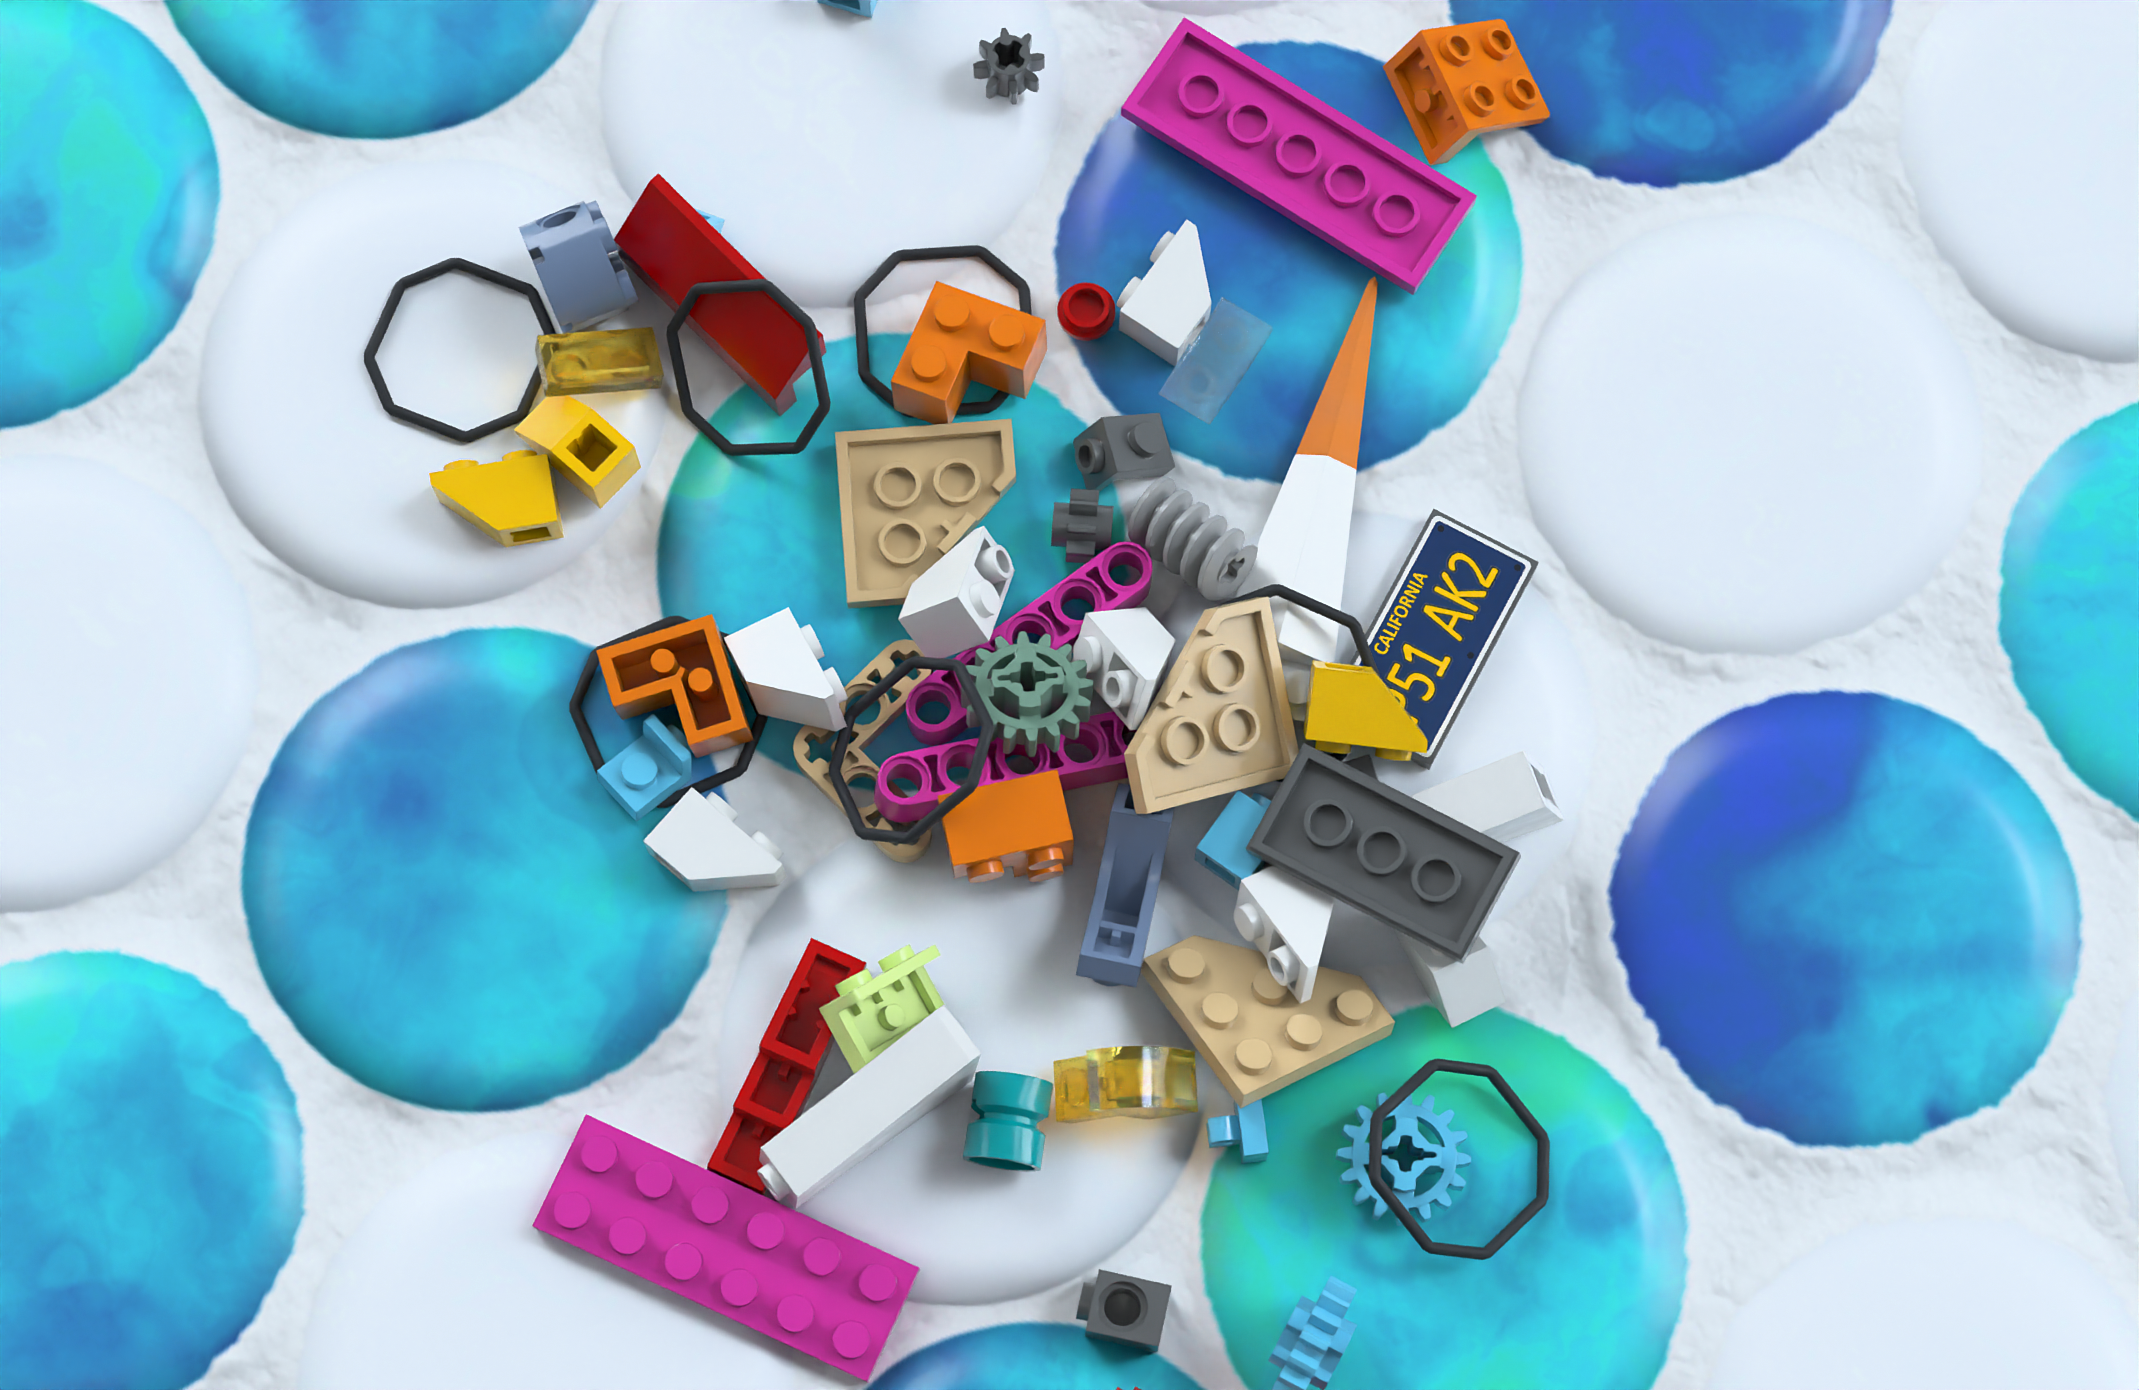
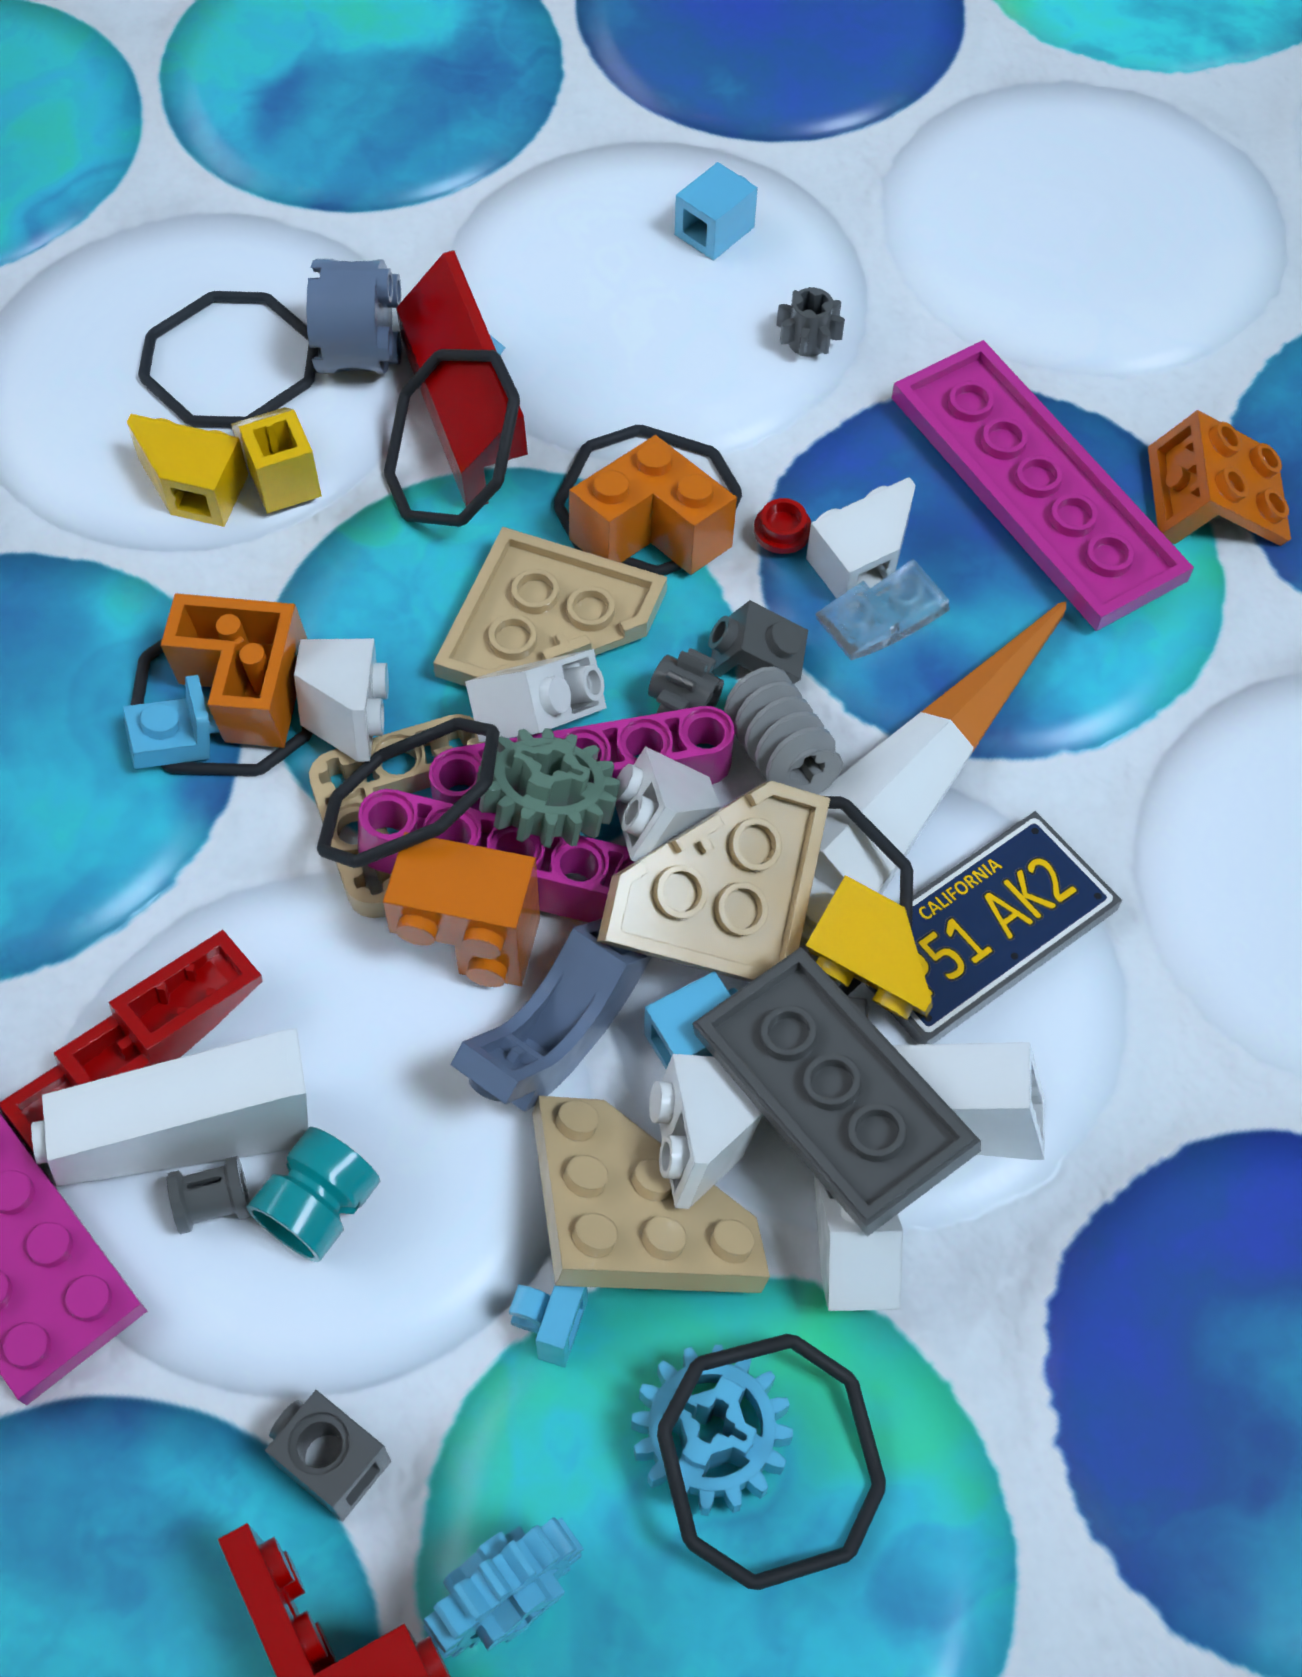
camera: 25 degrees right, 15 degrees down
clear yellow plate [535,327,664,397] -> none
white slope [643,787,786,892] -> none
yellowish green bracket [819,944,945,1073] -> none
clear yellow brick [1053,1046,1198,1124] -> none
none -> dark grey bush [166,1156,251,1234]

